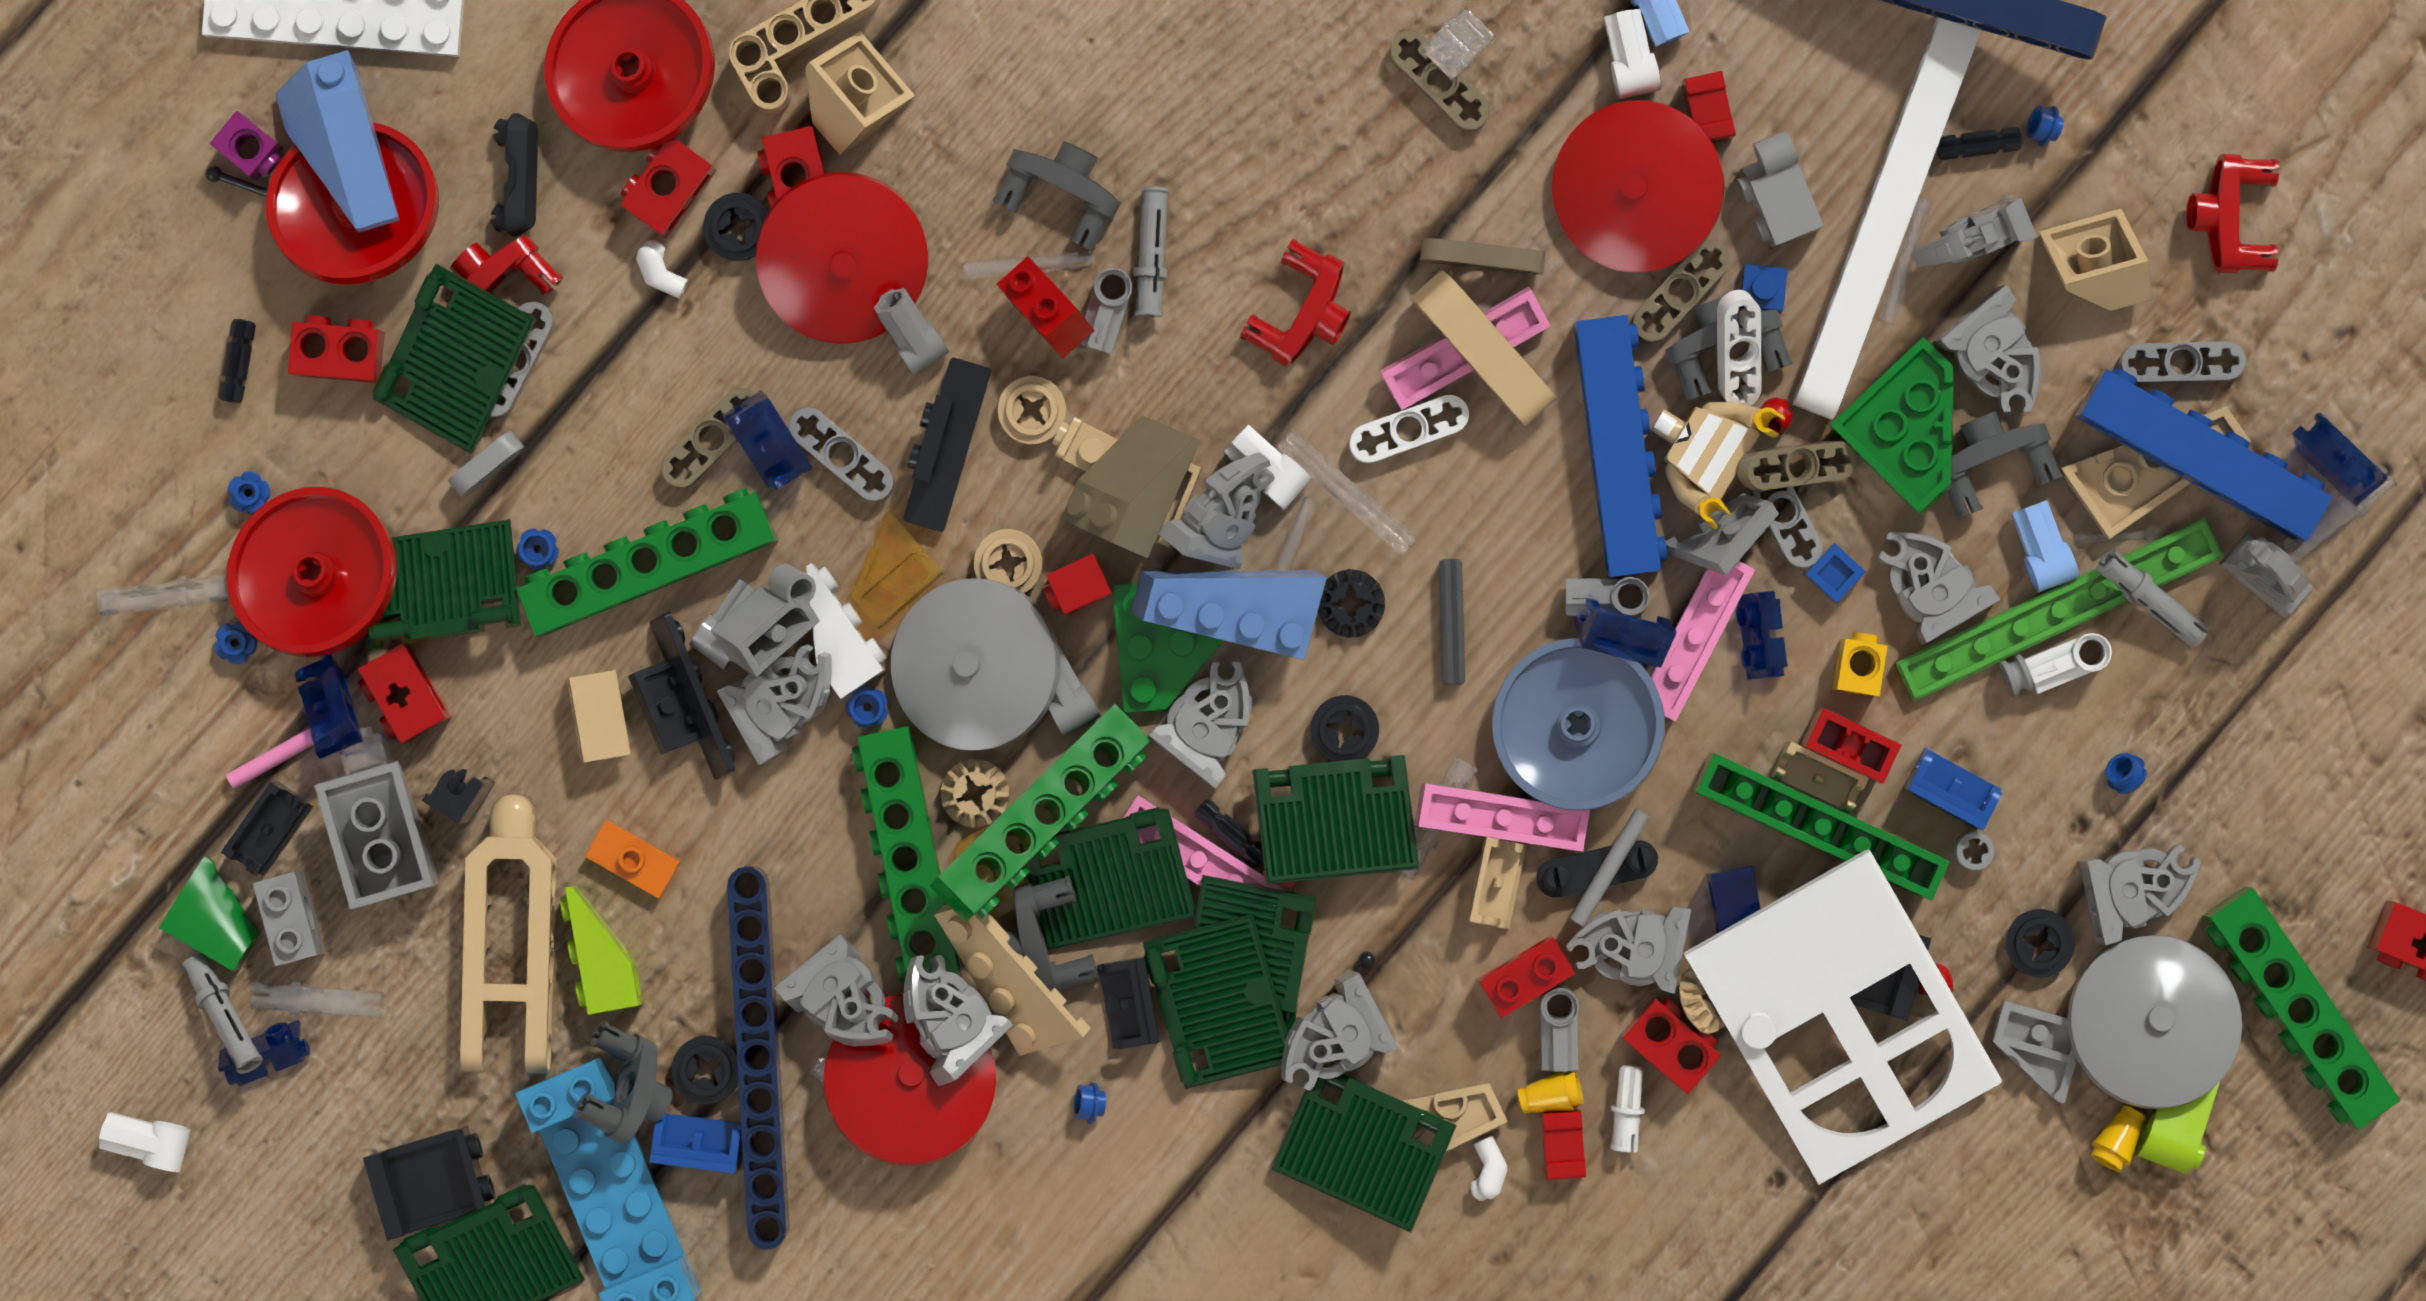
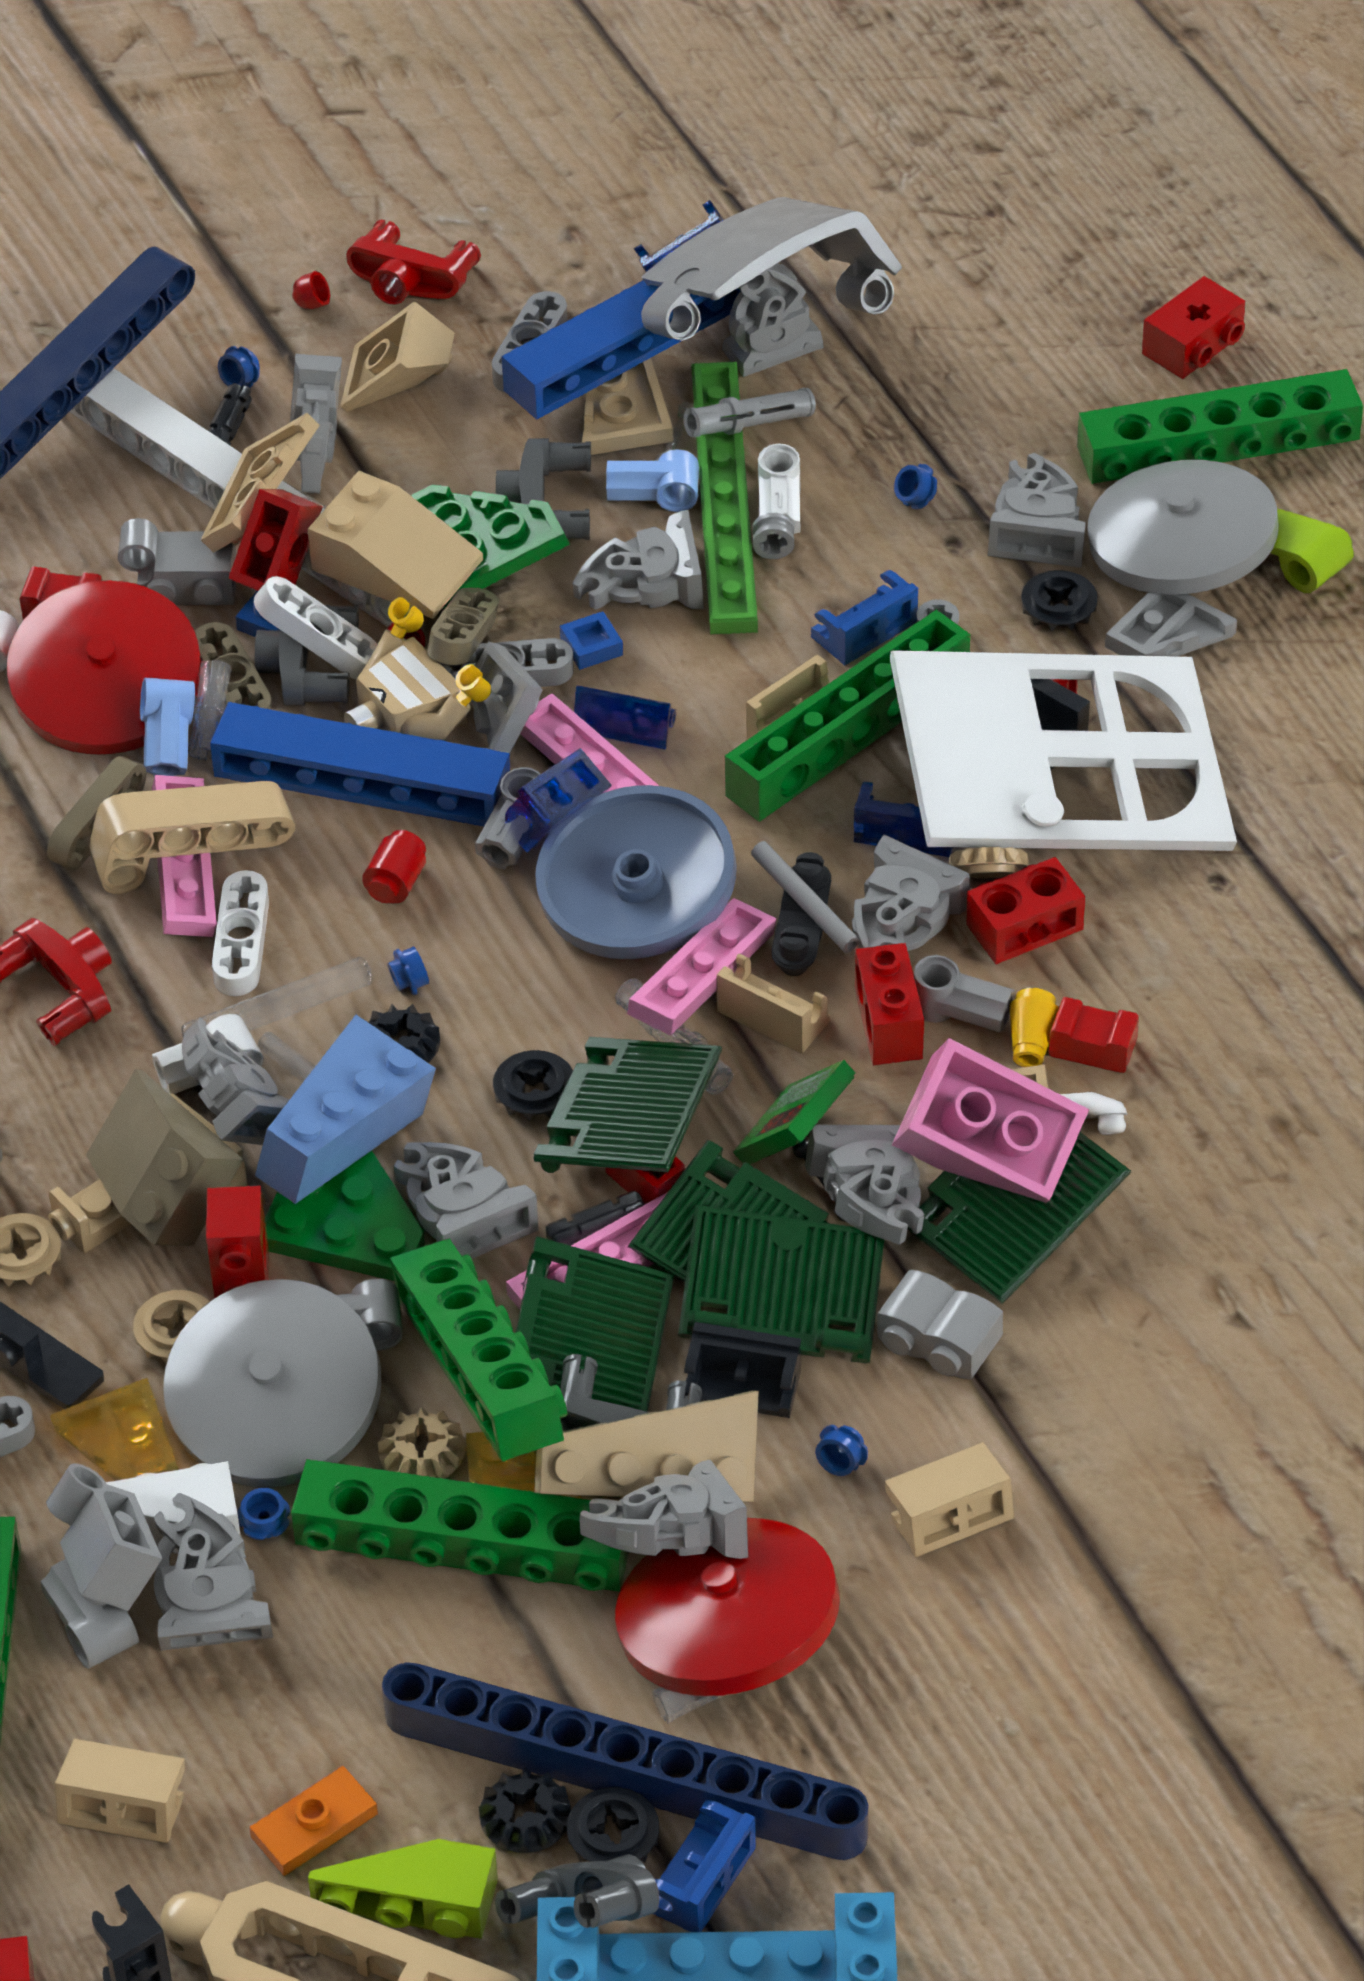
camera: 70 degrees left, 40 degrees down
black bracket [628,612,735,779] -> none
light grey piece [774,934,899,1047] -> none
dark grey axle [1439,559,1465,685] -> none
white axle [1610,1065,1645,1152] -> none
red brick [1800,708,1902,784] -> none
yellow brick [1832,632,1888,697] -> none
light grey piece [1933,285,2042,413] -> none
yellow cone [2090,1105,2146,1172] -> none
none -> light blue piece [140,677,195,776]
none -> clear pin [188,660,232,760]
none -> tan wing [201,413,320,553]
none -> red brick [228,489,323,591]
none -> red hinge [292,271,331,310]
none -> tan slope [308,471,483,619]
none -> red brick [362,830,426,904]
none -> blue plate [387,946,430,995]
none -> black gear [479,1767,571,1853]
none -> light grey panel [641,197,902,341]
none -> green tile [733,1060,856,1164]
none -> light grey brick [877,1270,1003,1379]
none -> tan hinge [885,1442,1014,1557]
none -> bright pink slope [892,1038,1089,1203]

